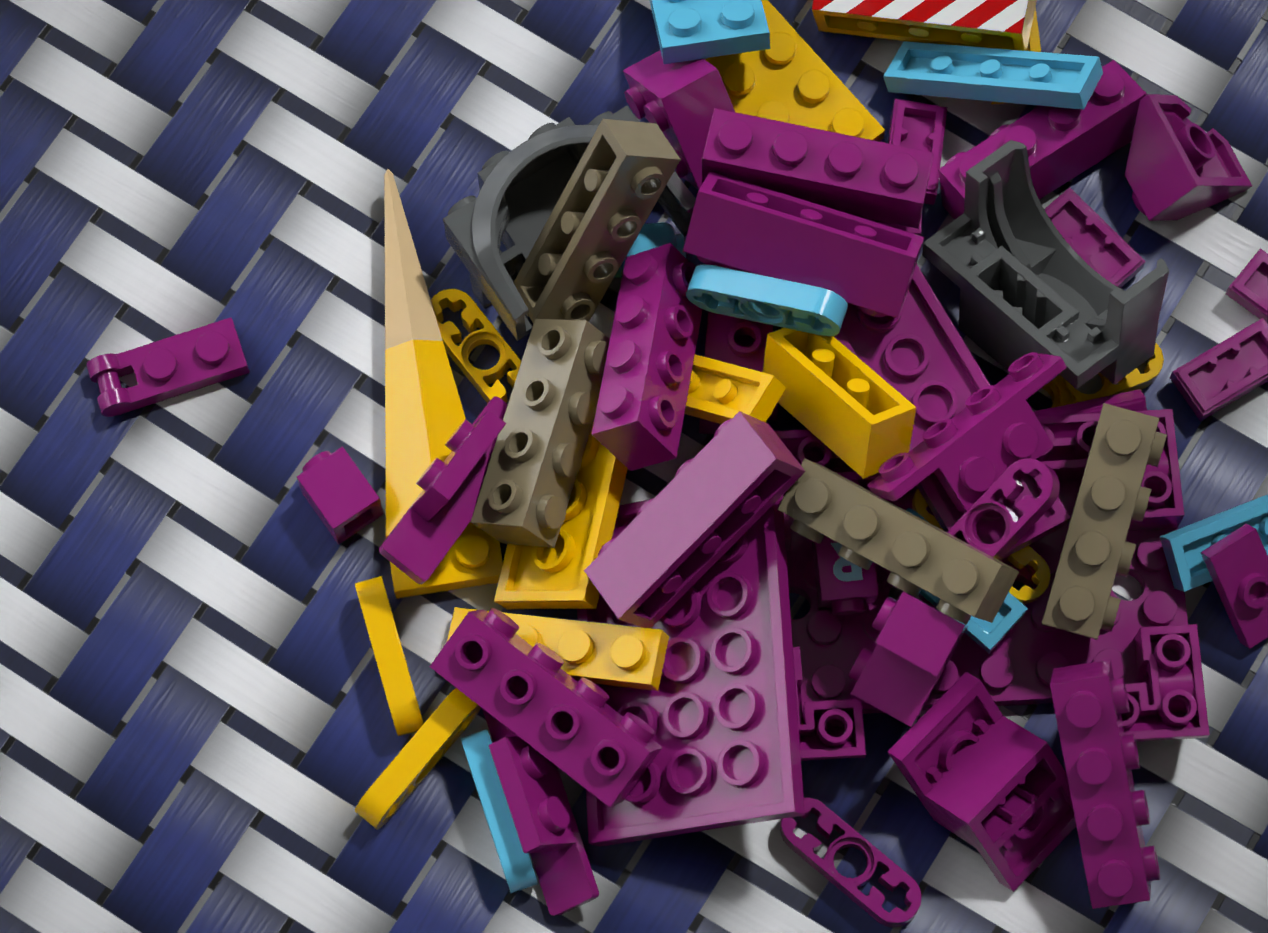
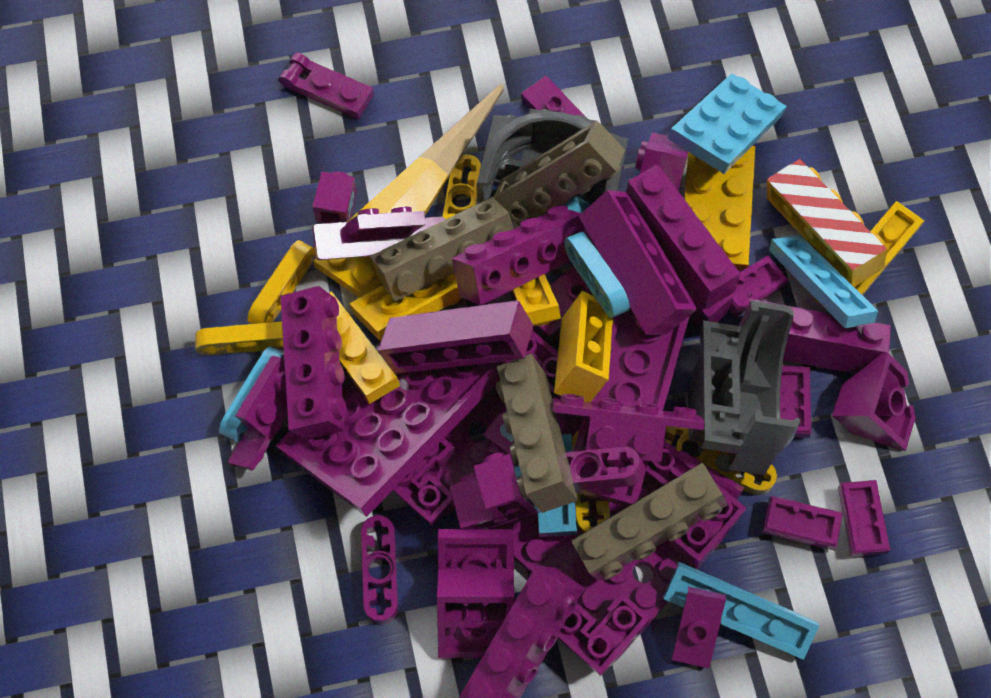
camera: 45 degrees right, 5 degrees down
none -> magenta plate [521,76,586,117]

